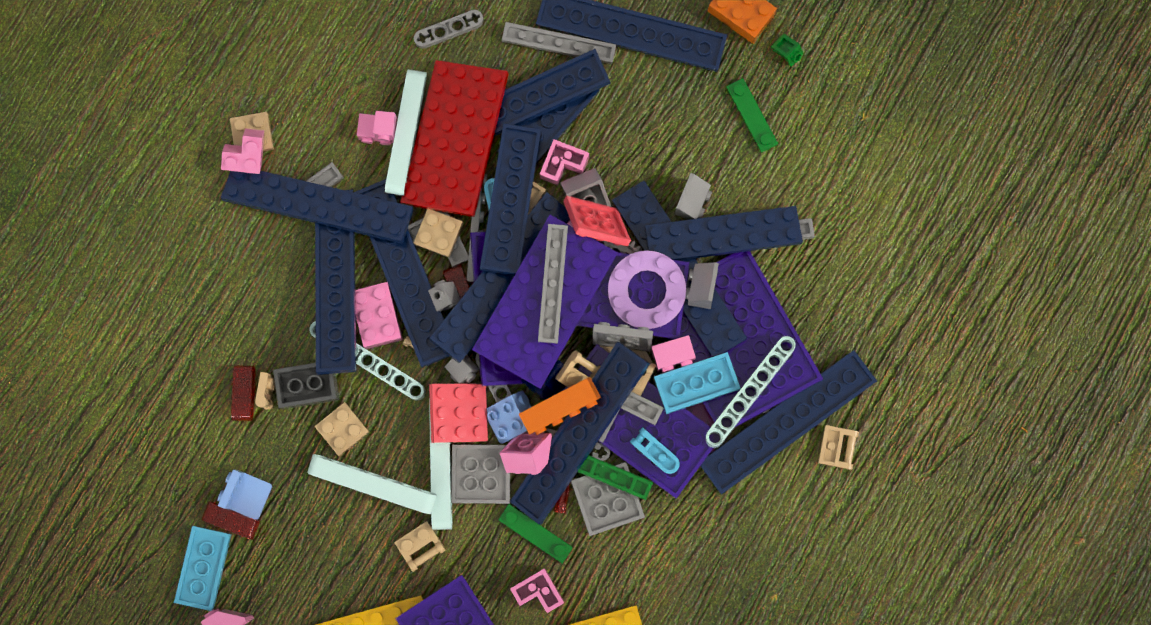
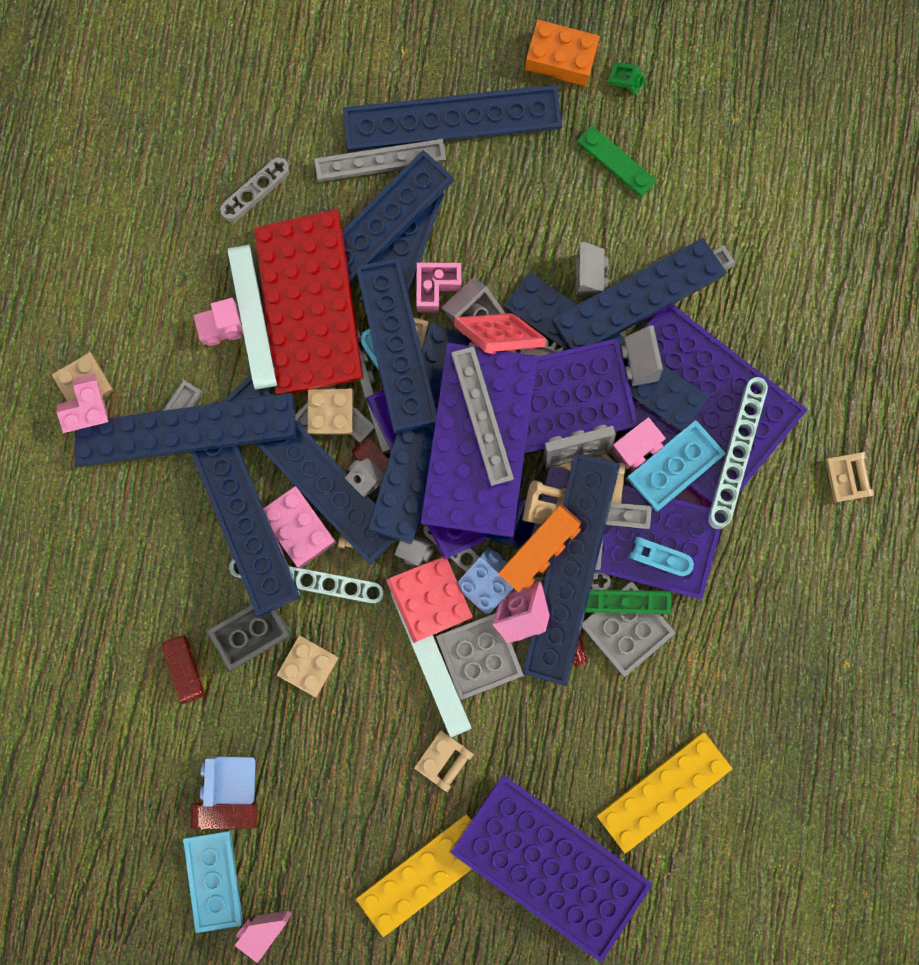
camera: 30 degrees left, 0 degrees up
tan plate [255,372,276,410] -> none
light aqua beam [307,454,437,514] -> none
green plate [498,504,573,564] -> none
bright pink brick [510,568,564,613] -> none
lavender plate [608,251,686,329] -> none
dark blue plate [700,350,877,495] -> none

